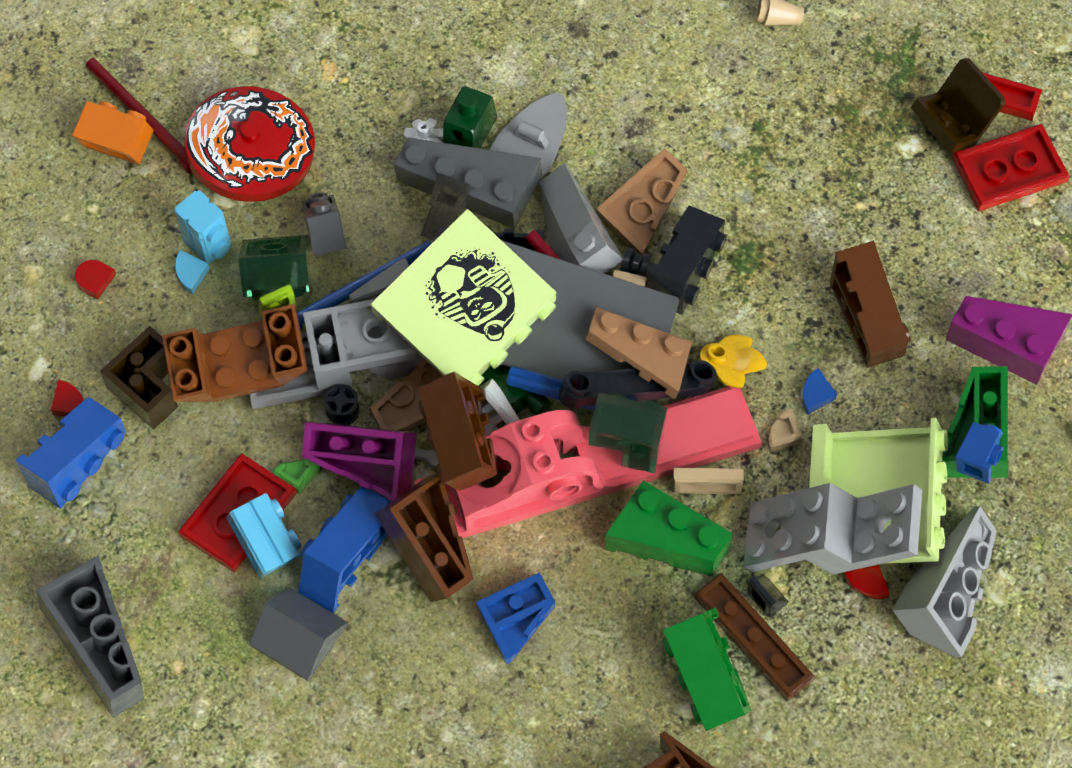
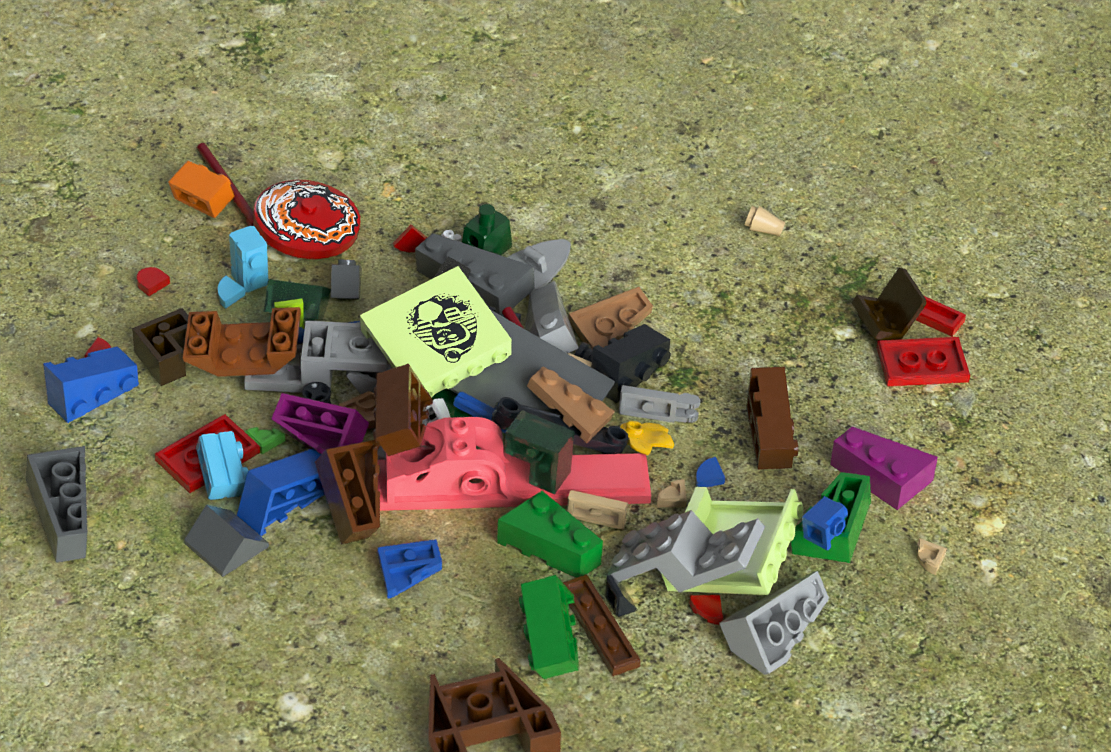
camera: 10 degrees right, 20 degrees down
none -> red tile [393,224,427,252]
none -> light grey hinge [619,385,701,423]

